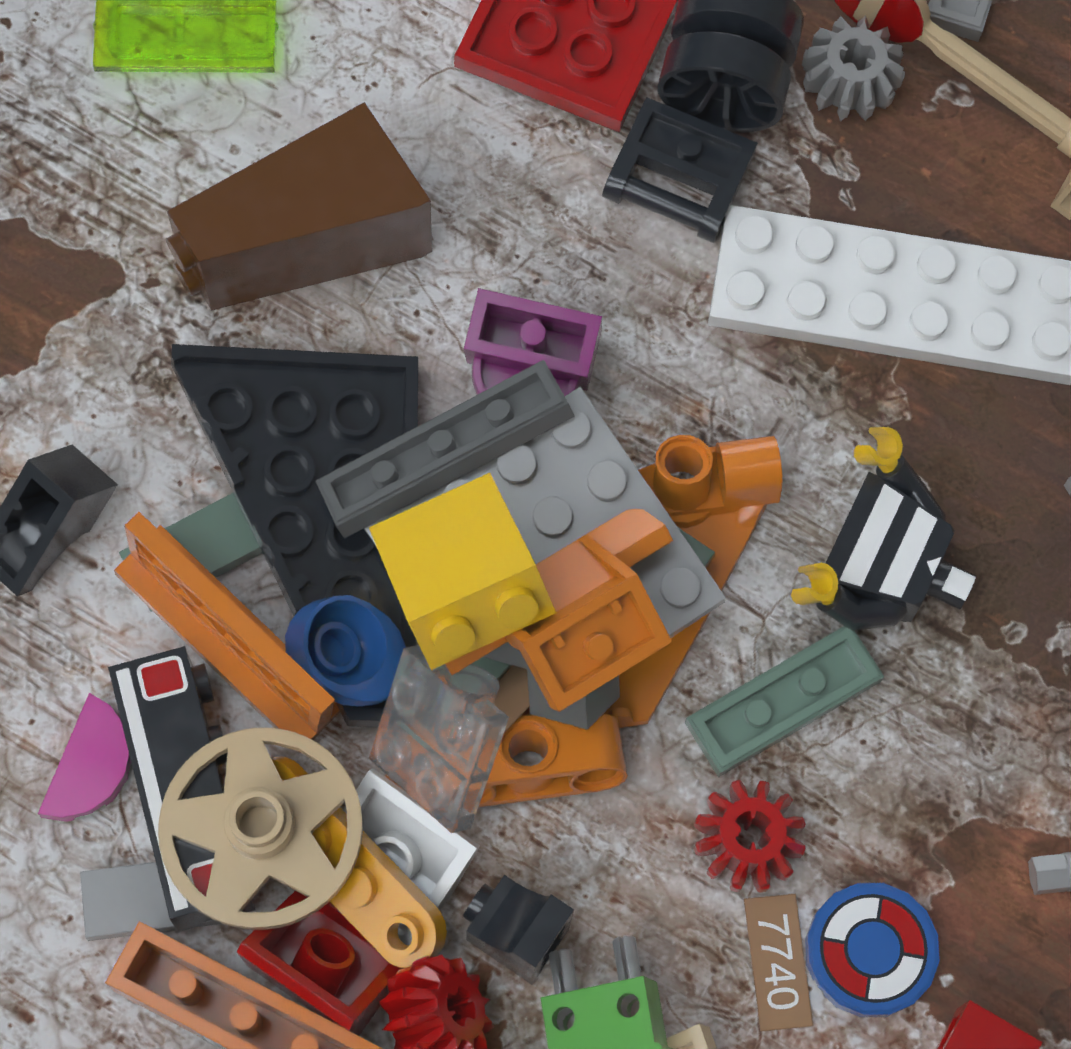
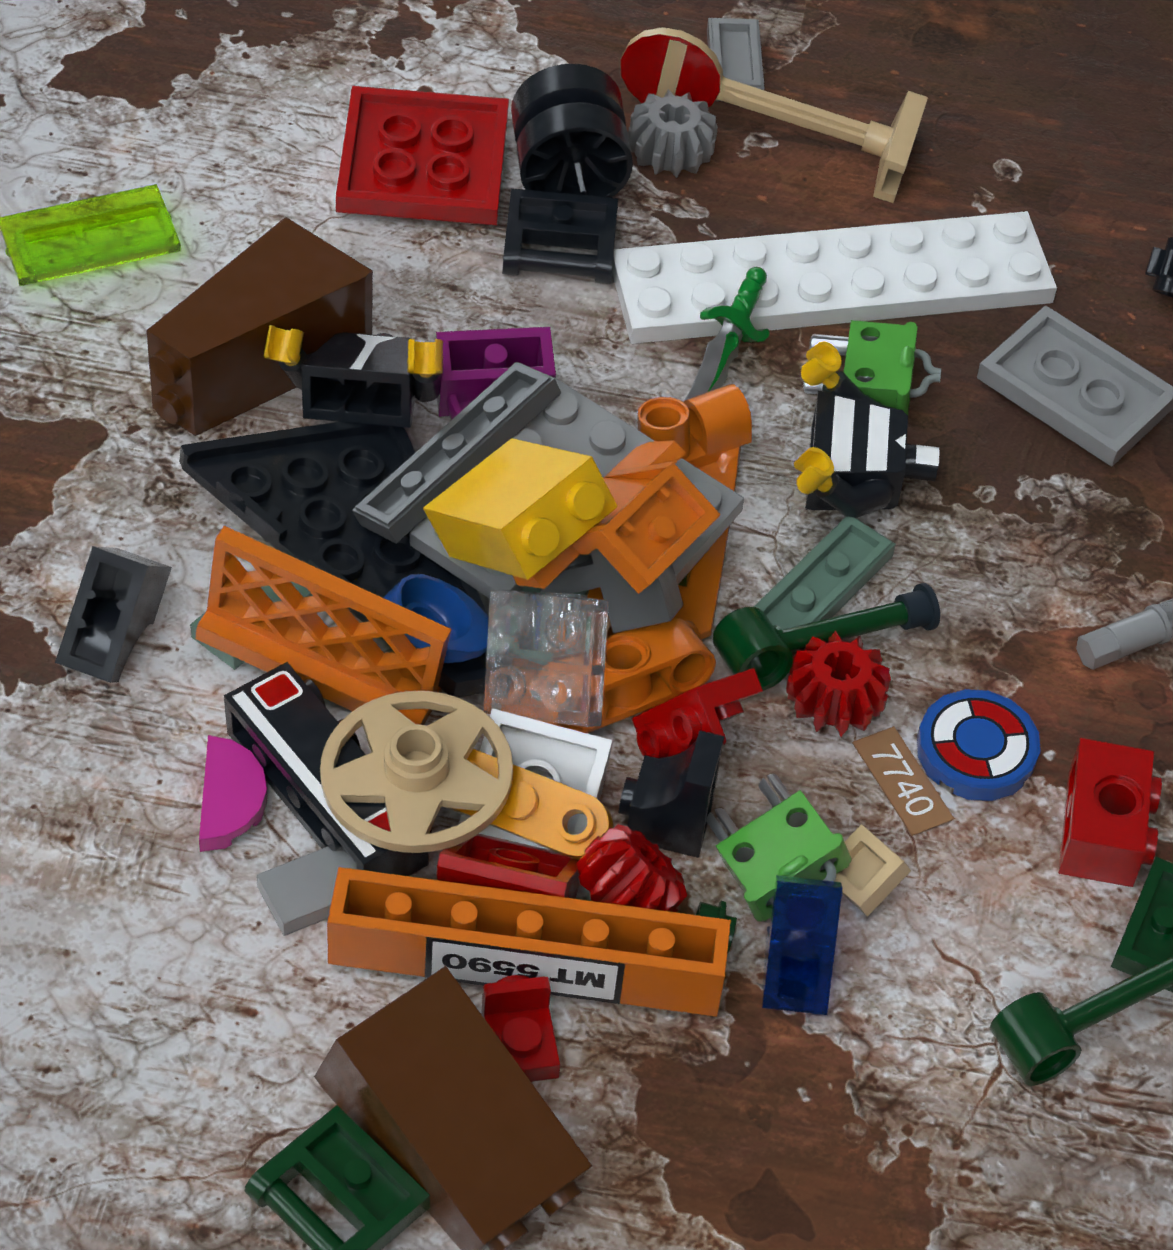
camera: 20 degrees left, 20 degrees down
none -> black torso [264,325,443,428]
none -> red bracket [631,668,763,758]
none -> green piece [684,267,770,401]
none -> dark green piece [712,583,940,691]
none -> bright green piece [803,320,941,415]

